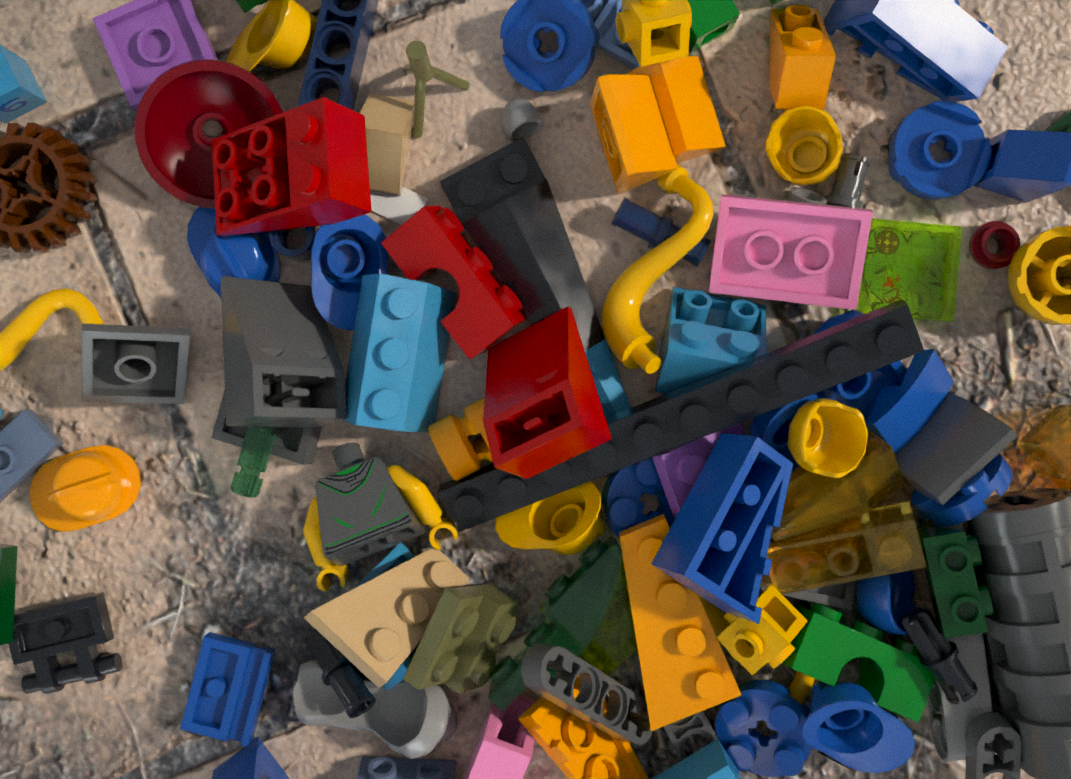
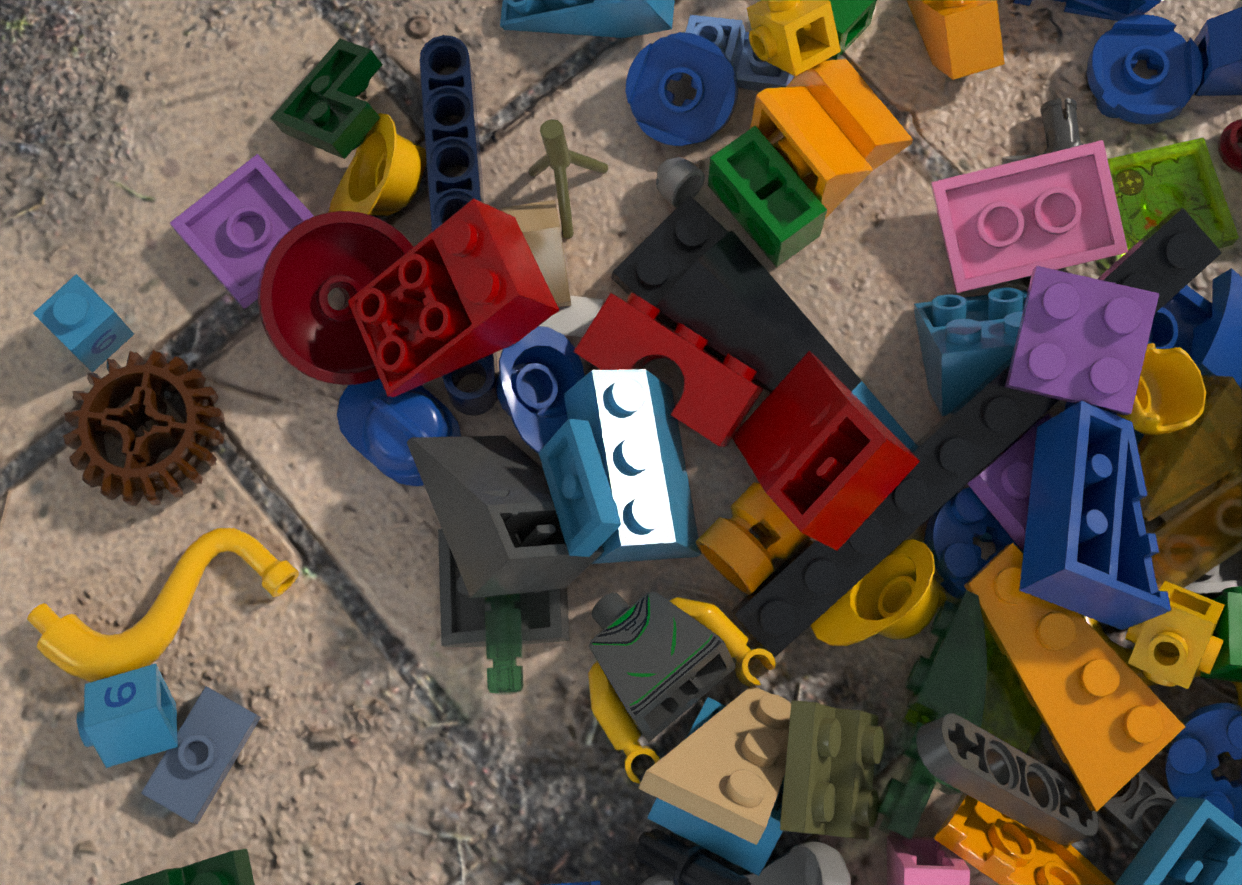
camera: 20 degrees left, 15 degrees down
light orange piece [29,445,141,532] -> none
dark grey slope [82,323,190,404] -> none
yellow animal [602,164,713,374] -> none
dark blue pin [611,197,711,267] -> none
yellow hair [766,105,844,187] -> none
none -> dark azure plate [538,419,622,557]
none -> green brick [708,126,827,268]
none -> medium lavender plate [1005,266,1159,415]

